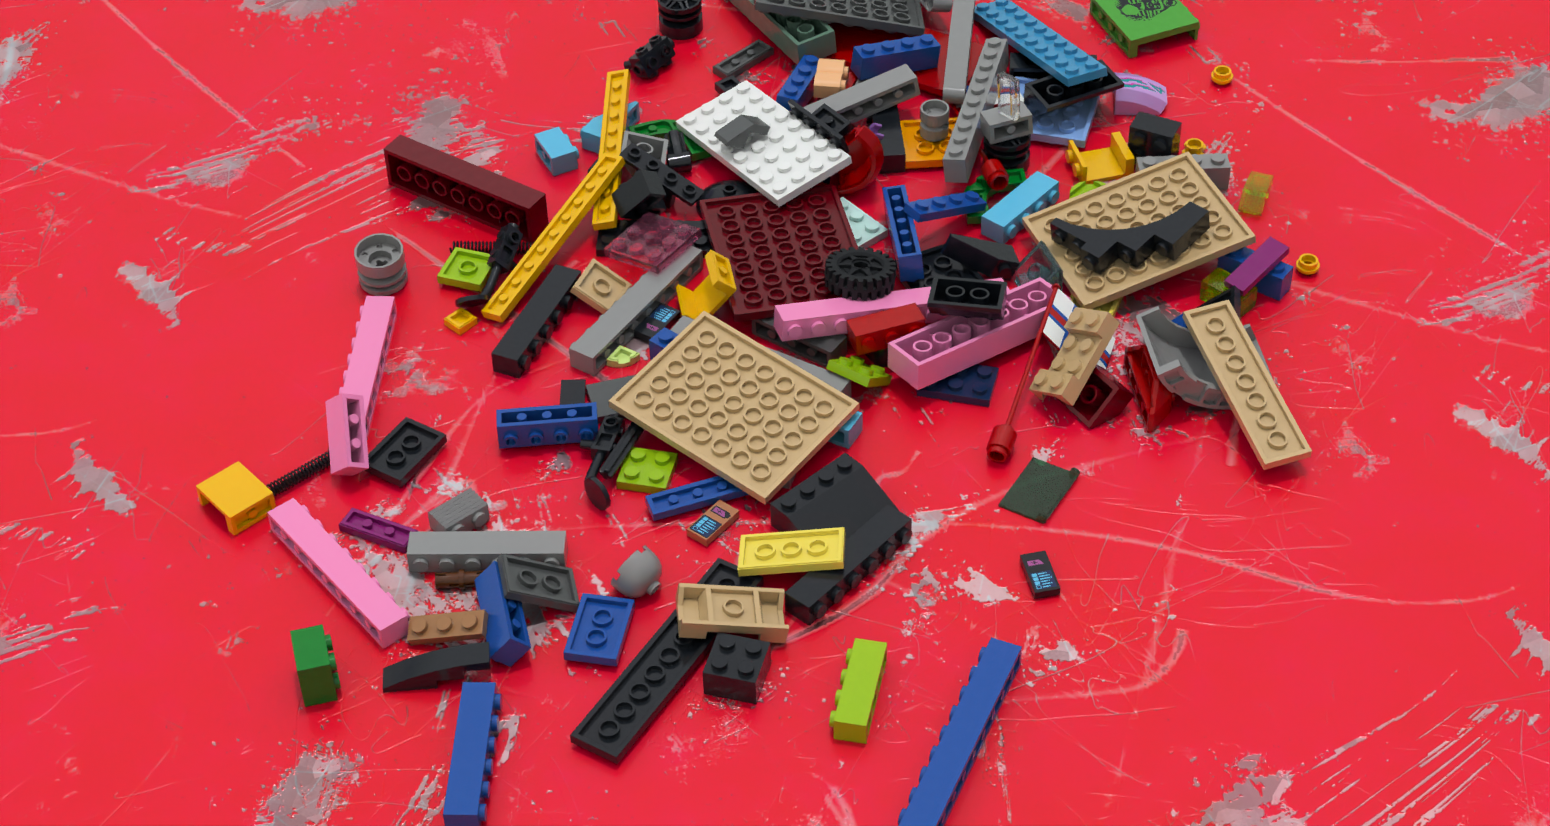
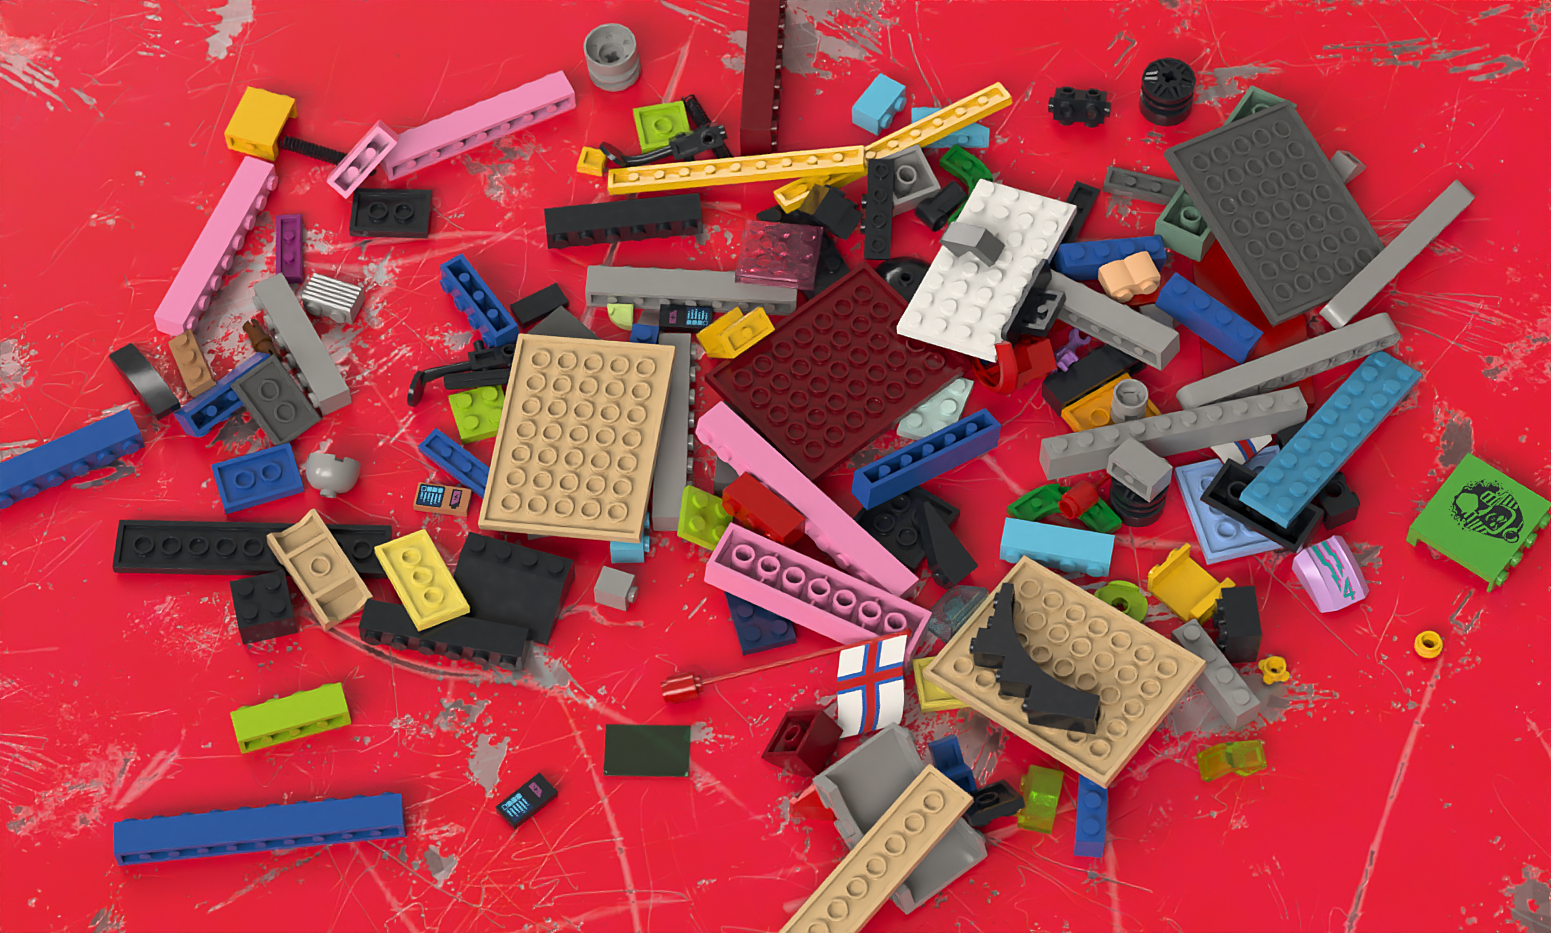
camera: 60 degrees right, 15 degrees up
green brick [290,624,341,707] -> none
tan tile [570,258,632,314] -> none
black wheel [825,247,896,301] -> none
blue plate [903,191,987,223] -> none
black slope [927,275,1007,320] -> none
clear tile [997,71,1020,121] -> none
tan piece [1029,307,1120,406] -> none
magenta tile [1224,236,1289,297] -> none
yellow plate [1296,253,1320,275] -> none
none -> light grey brick [594,566,639,611]

